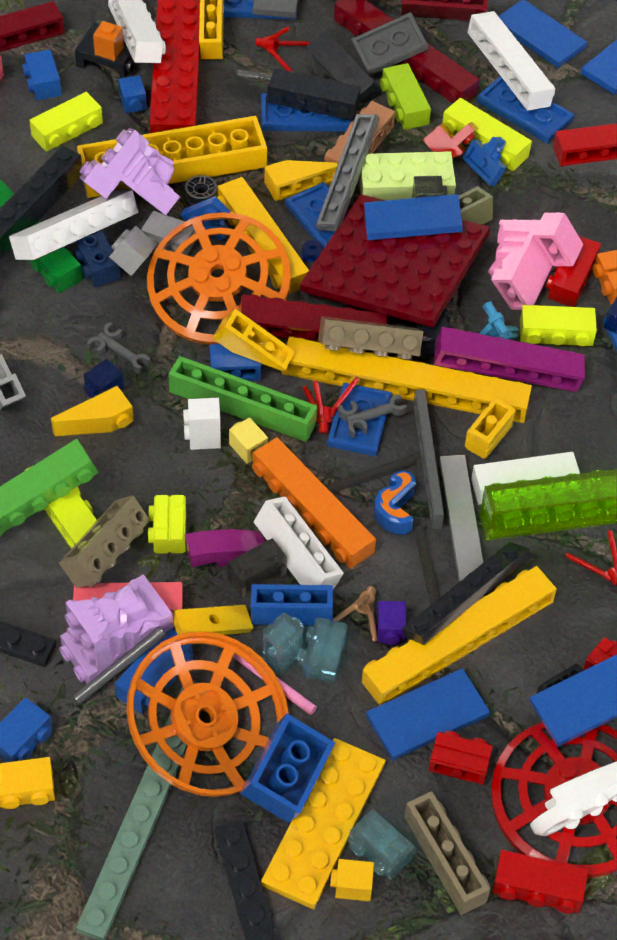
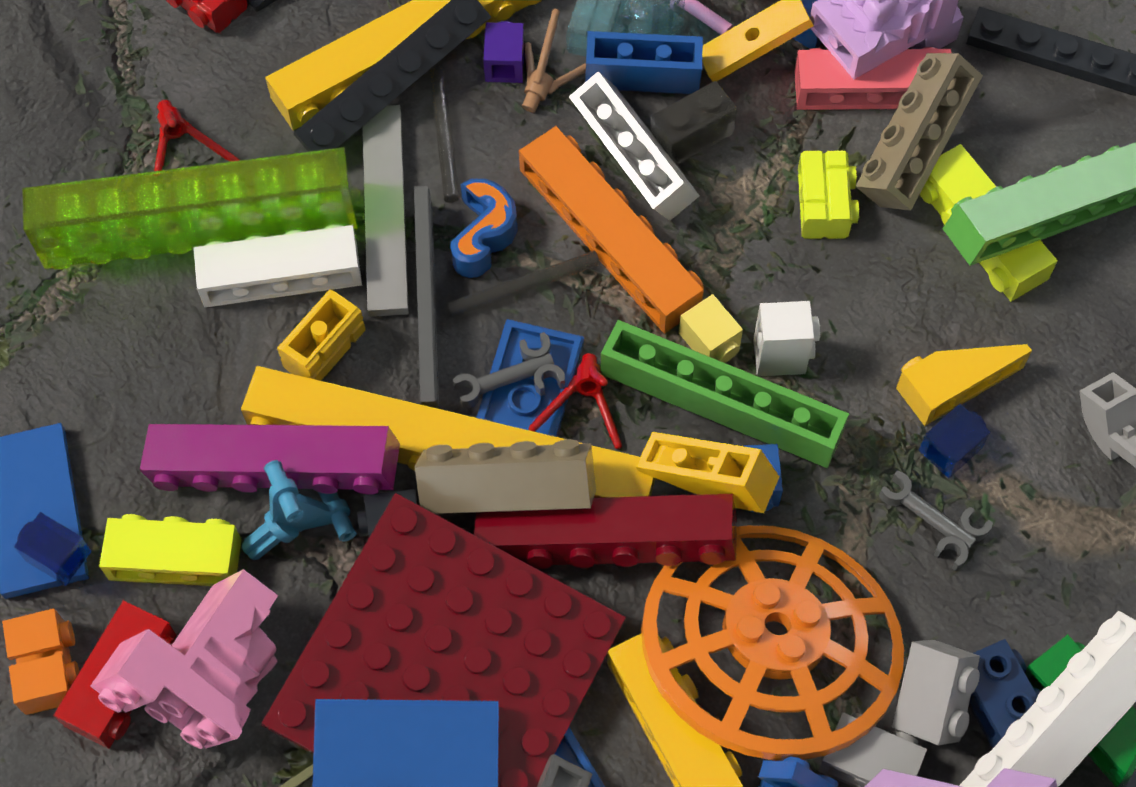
camera: 175 degrees left, 10 degrees up
magenta slope [185,529,269,567] -> none
clear blue piece [300,240,323,263] -> none

